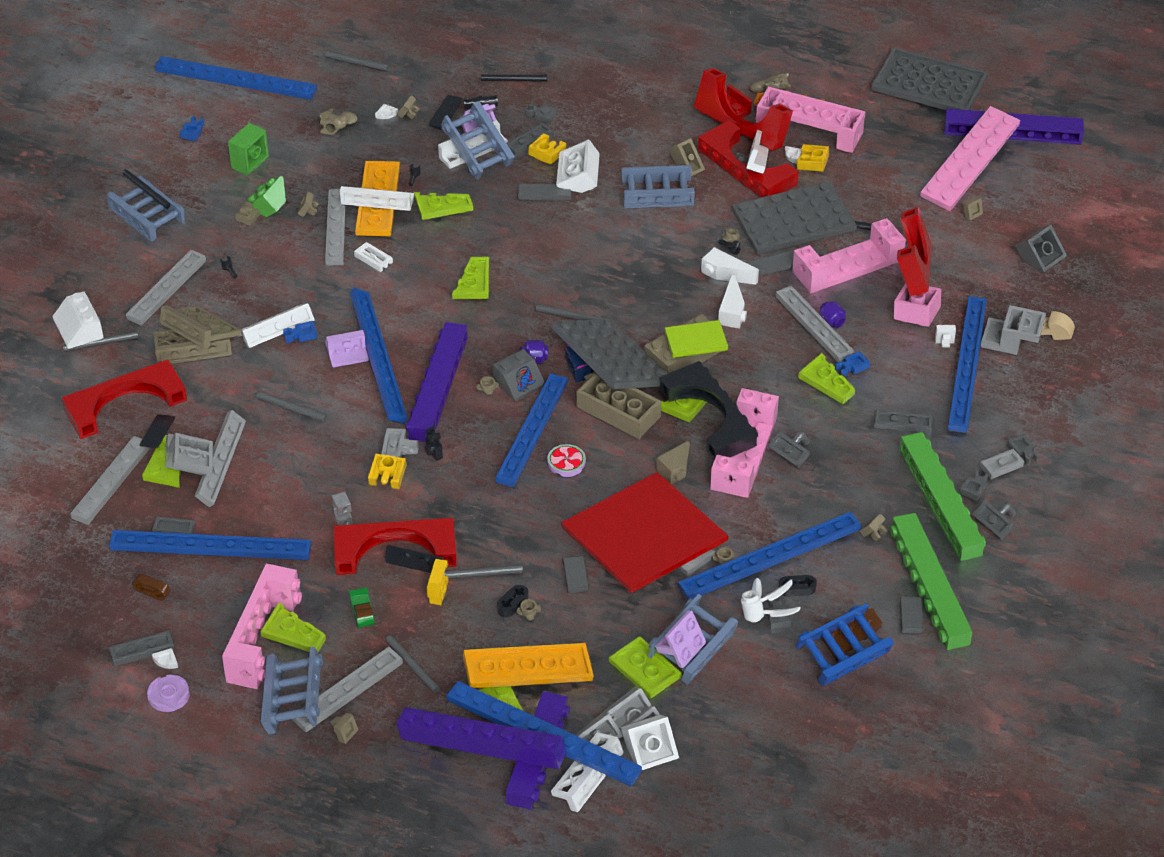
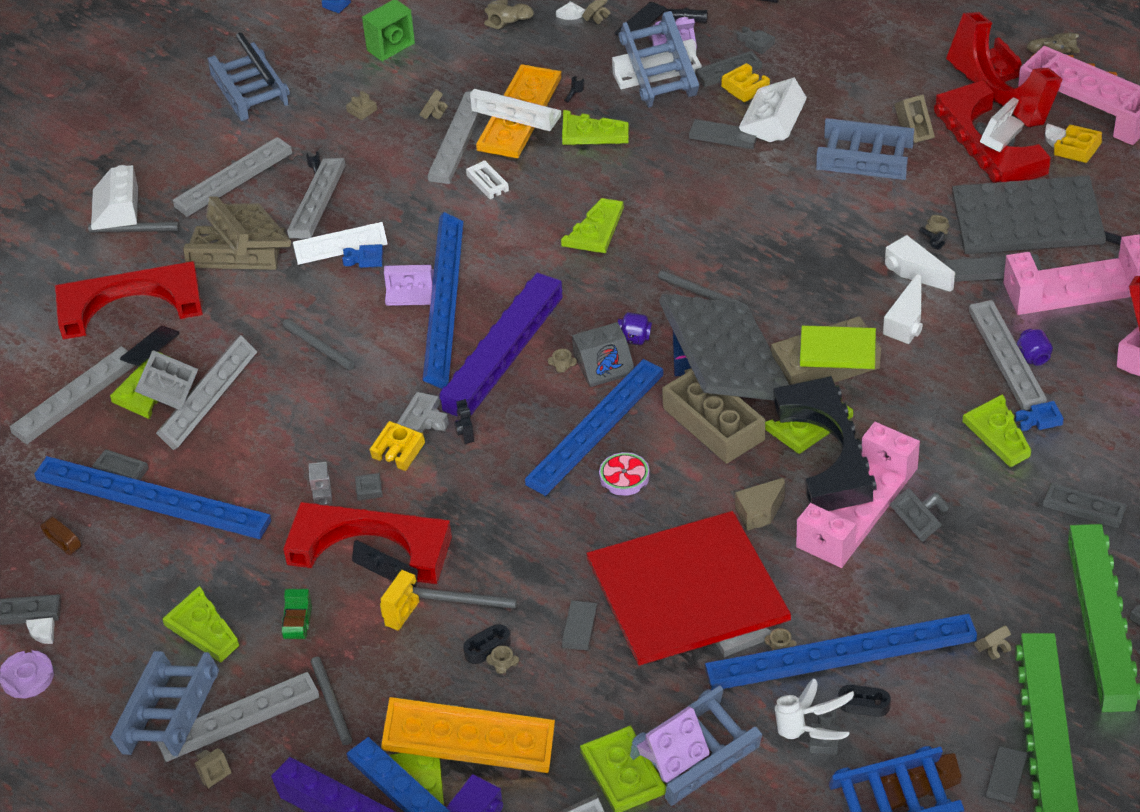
camera: 20 degrees right, 0 degrees up
bright pink plate [222,563,302,689] -> none
bright green slope [247,176,286,217] -> none
none -> light grey plate [287,158,346,240]
none -> dark grey tile [355,473,383,501]

